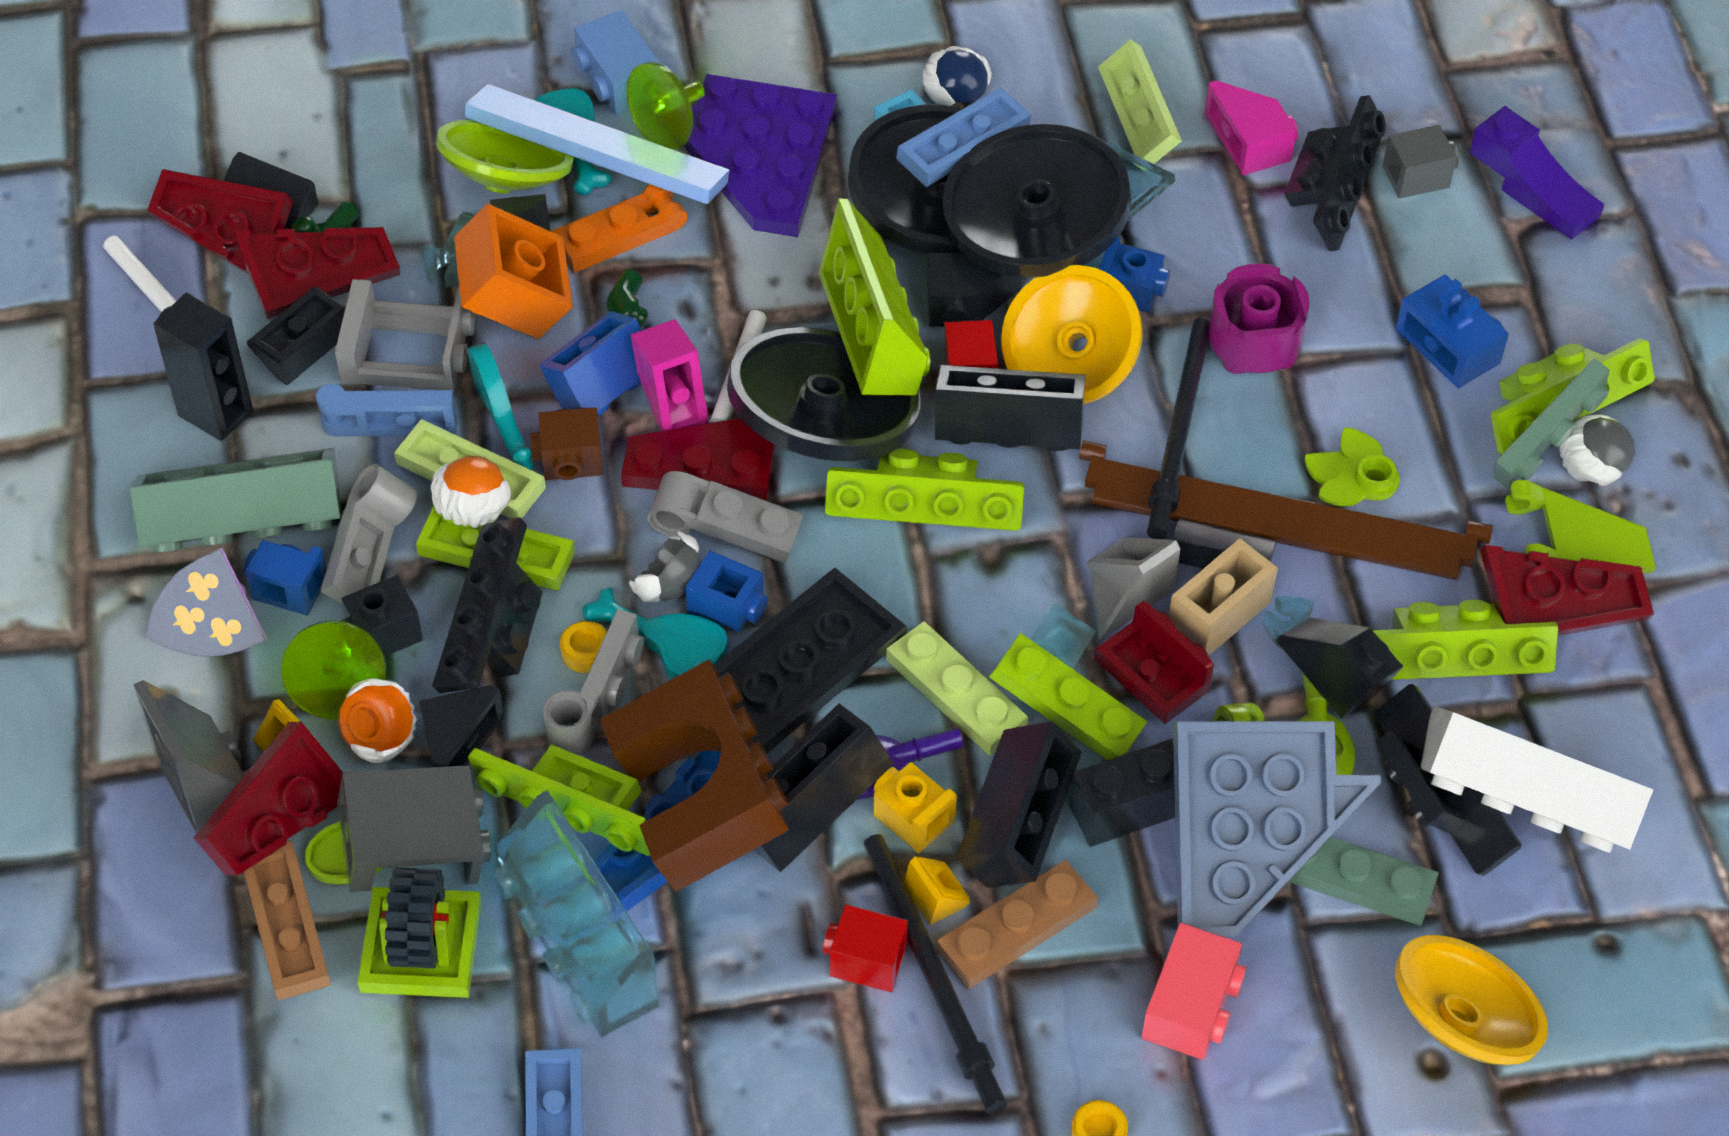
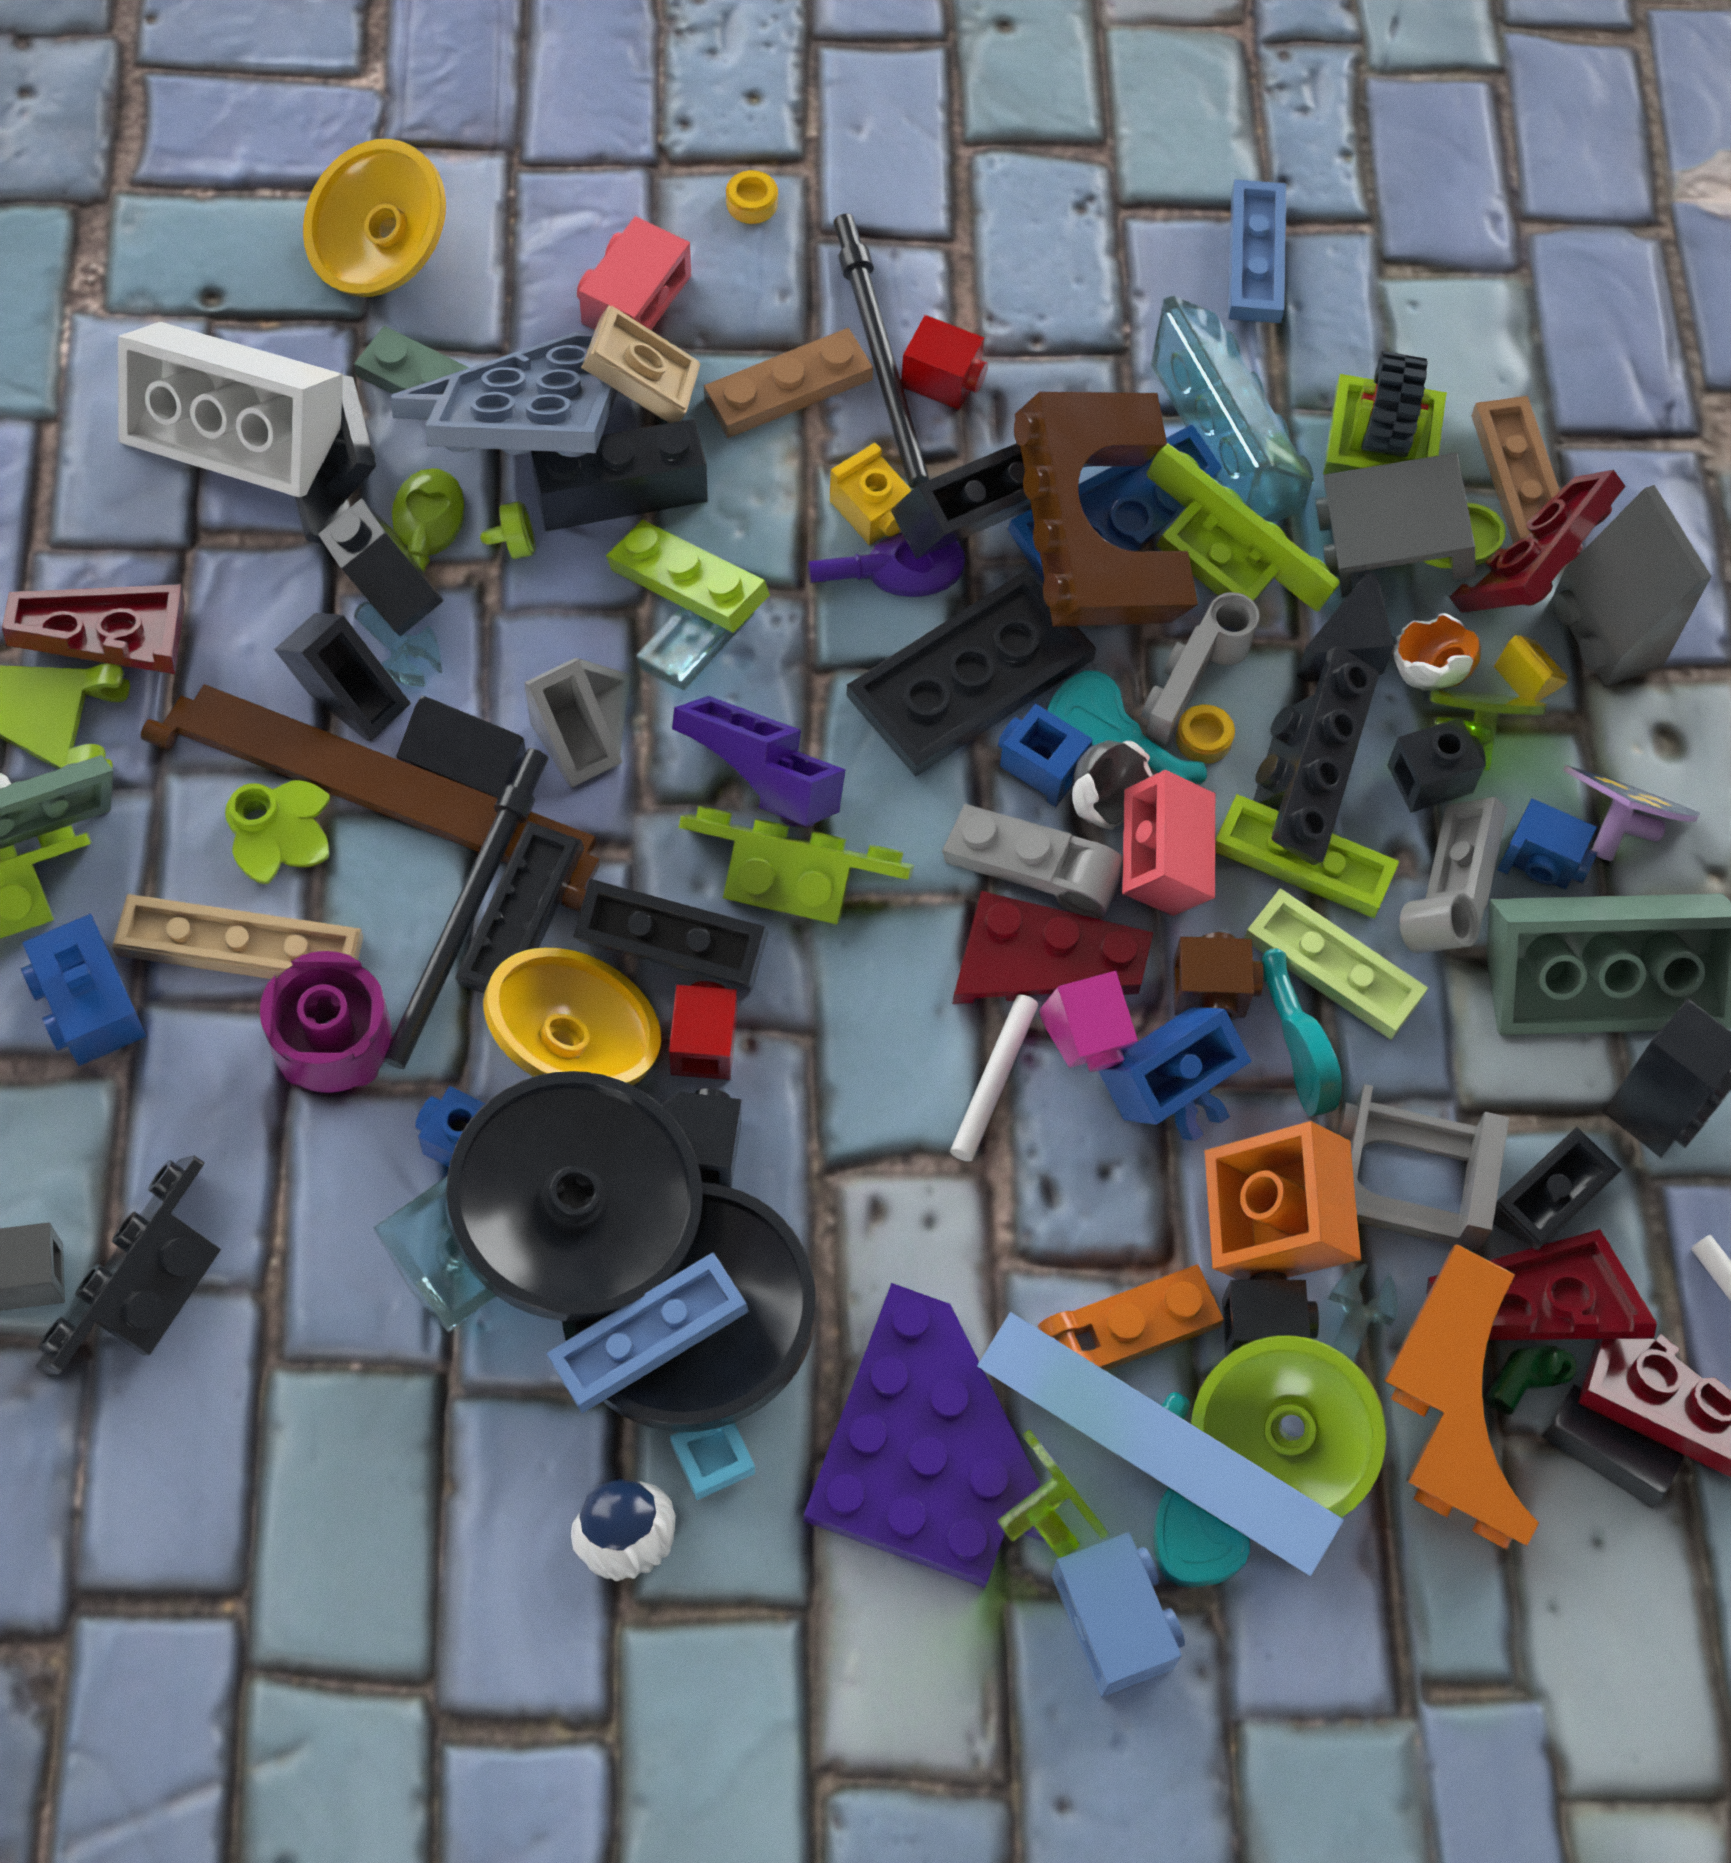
camera: 175 degrees left, 10 degrees up
medium blue plate [316,384,457,437] -> none
hair [430,455,511,528] -> none
dark green arm [606,269,648,327] -> none
black dish [727,327,921,461] -> none
lime slope [819,198,931,395] -> none
yellowish green plate [886,621,1028,756] -> none
yellow slope [904,856,971,925] -> none
black brick [956,721,1082,888] -> none
dark red bracket [1094,600,1214,725] -> none
yellowish green plate [1098,39,1182,169] -> none
tan brick [1169,538,1278,655] -> none
dark pink slope [1204,80,1298,175] -> none
lime bracket [1373,599,1558,680] -> none
none -> tan tile [112,894,364,979]
none -> black slope [274,613,411,741]
none -> black plate [455,821,585,994]
none -> tan tile [581,305,701,423]
none -> dark purple slope [672,696,846,828]
none -> coral brick [1122,770,1216,916]
none -> orange arch [1383,1244,1539,1550]

